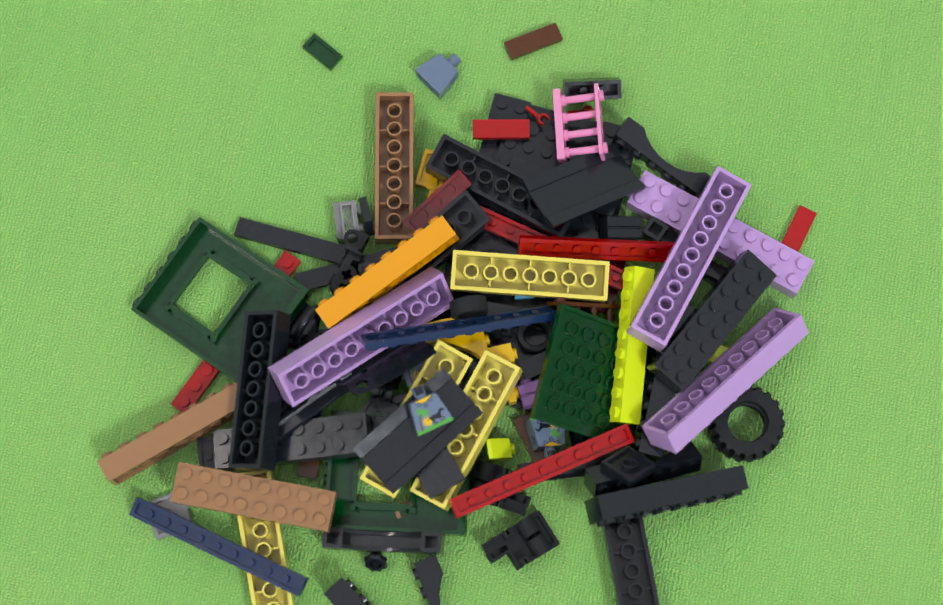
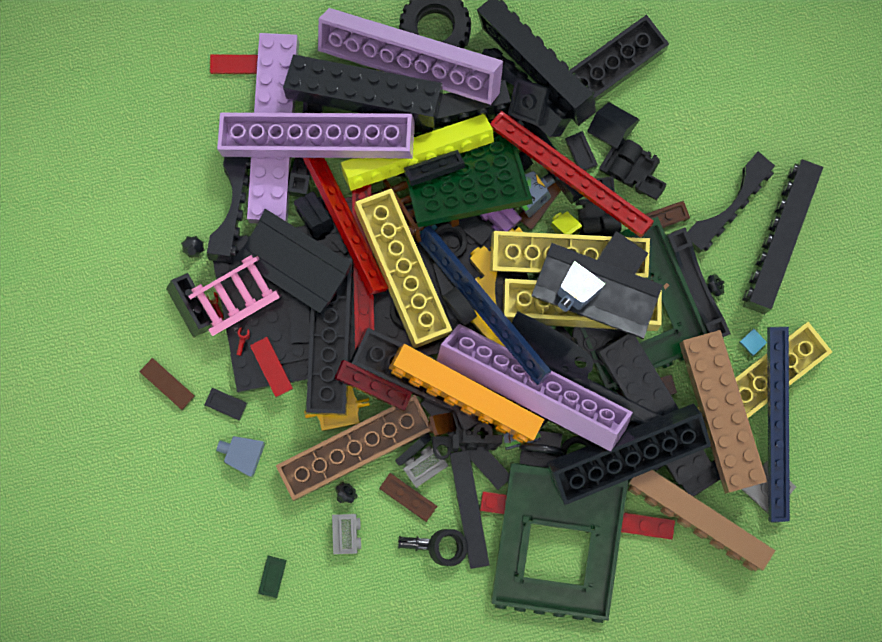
camera: 120 degrees left, 5 degrees up
none -> black piece [181,236,205,258]
none -> black tile [204,388,248,421]
none -> light grey window [332,514,361,554]
none -> black piece [335,482,358,503]
none -> reddish brown tile [379,473,437,522]
none -> black axle [398,536,430,551]
none -> black plate [404,150,465,186]
none -> reddish brown slope [428,412,457,436]
none -> black tyre [428,529,467,566]
none -> black tile [565,131,598,171]
none -> black slope [587,102,640,150]
none -> reddish brown tile [645,200,690,228]
none -> medium azure tile [739,329,767,356]

